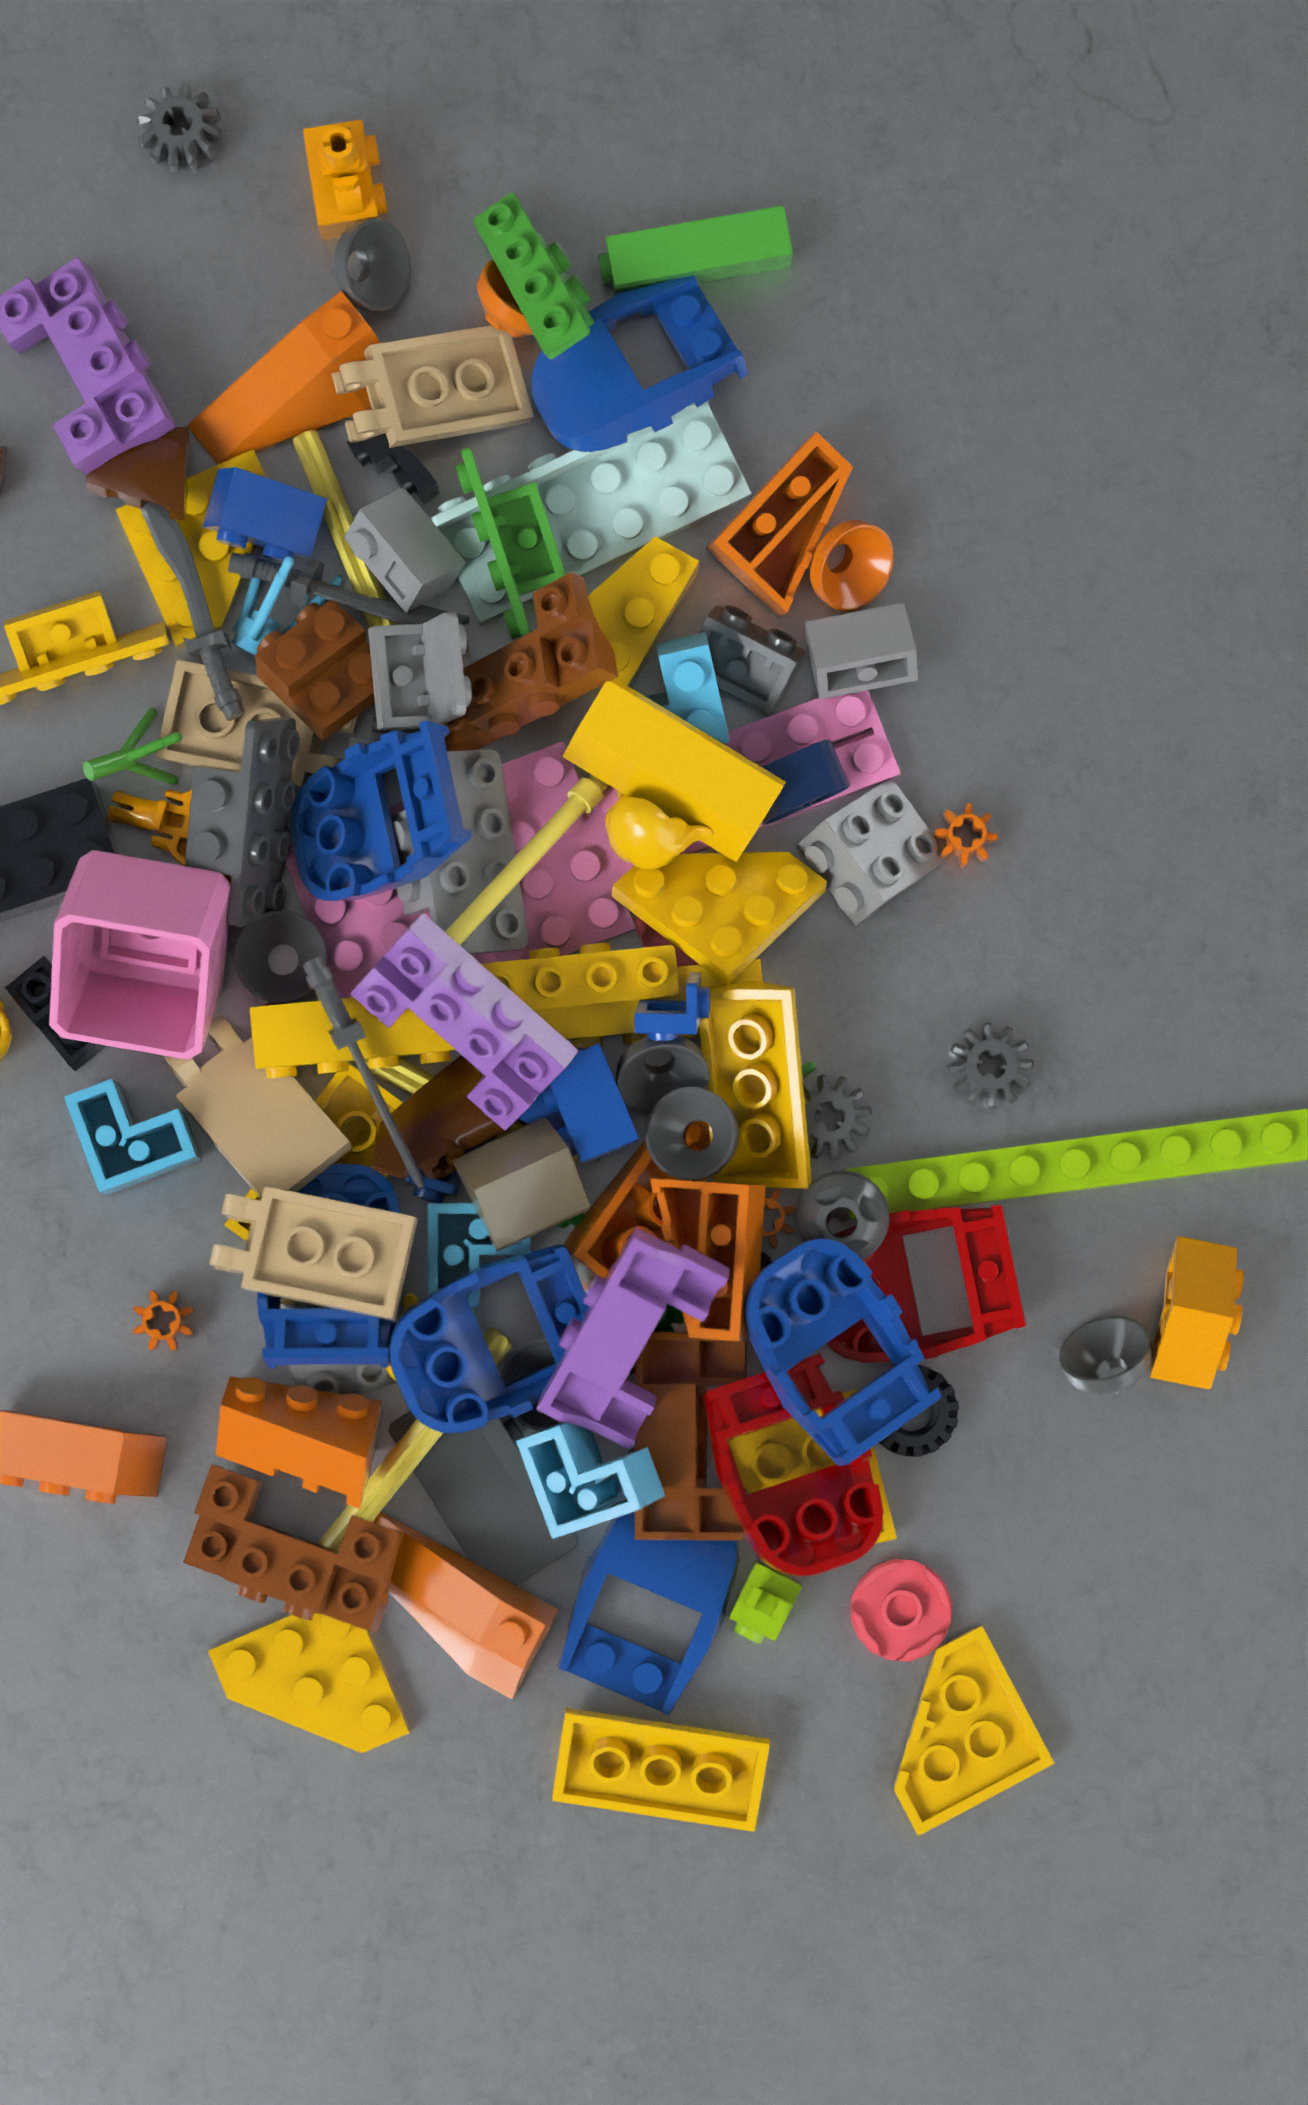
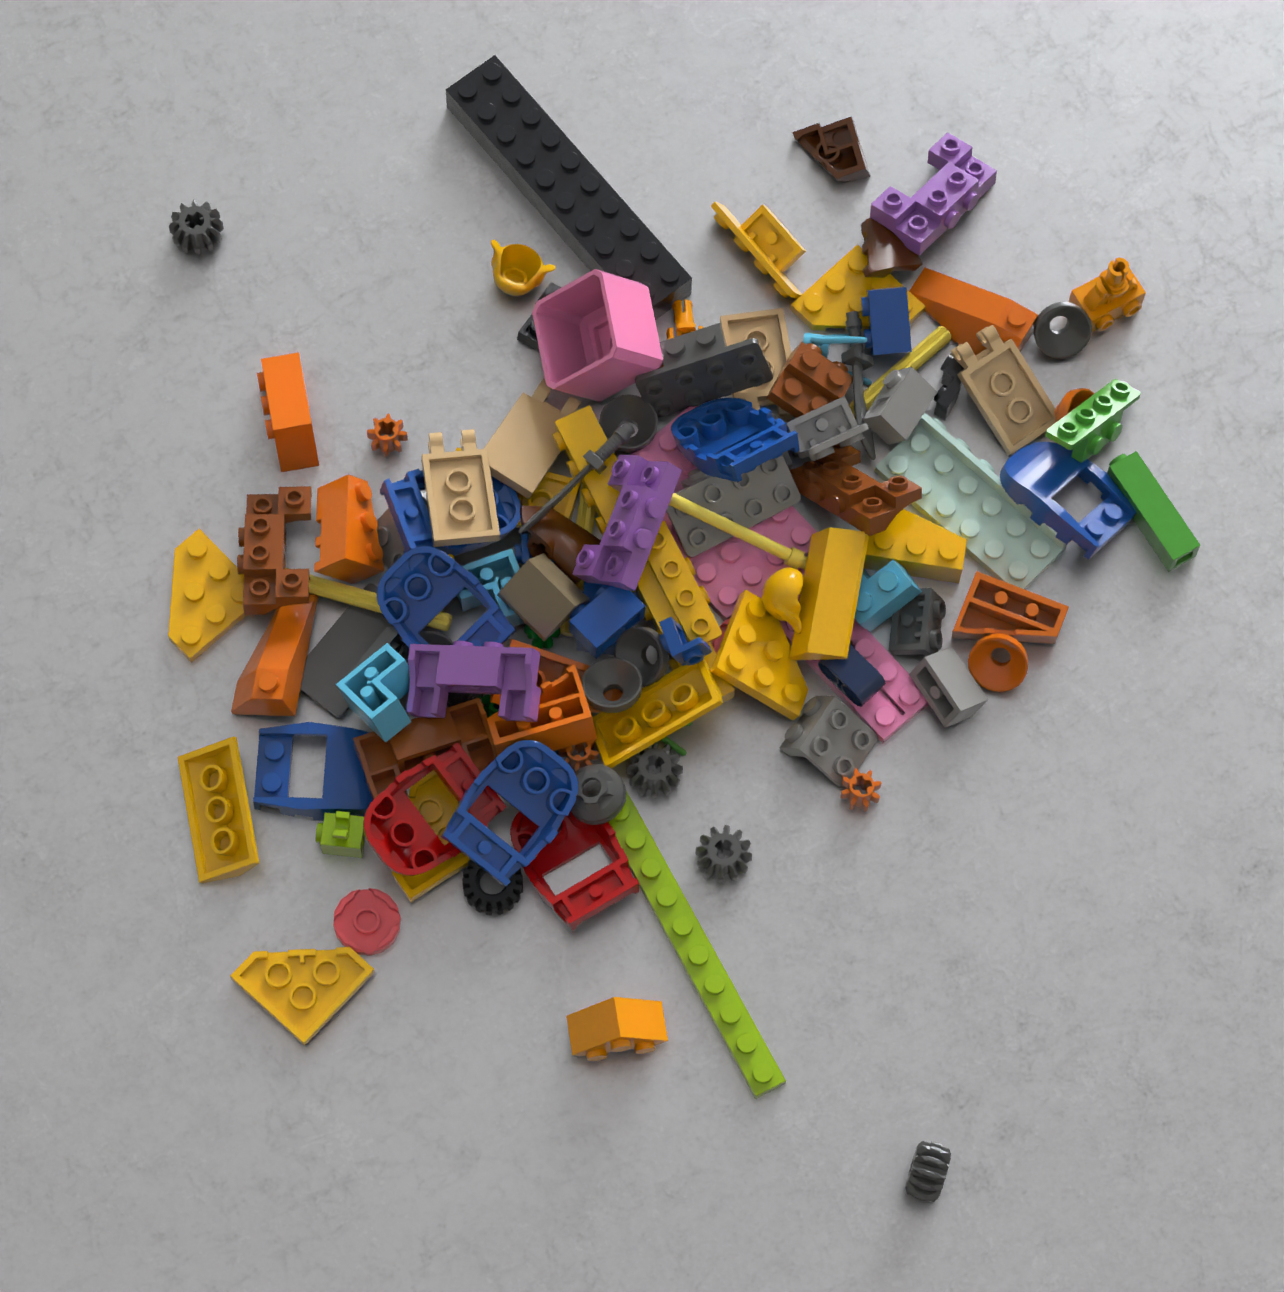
camera: 70 degrees right, 15 degrees down
medium azure brick [64,1079,202,1195] -> none
bright green plant [83,708,182,785] -> none
dark grey gear [137,84,223,173] -> none
dark grey sword [140,502,245,721] -> none
bright green bracket [455,447,566,640] -> none
dark grey piece [1059,1316,1153,1395] -> none

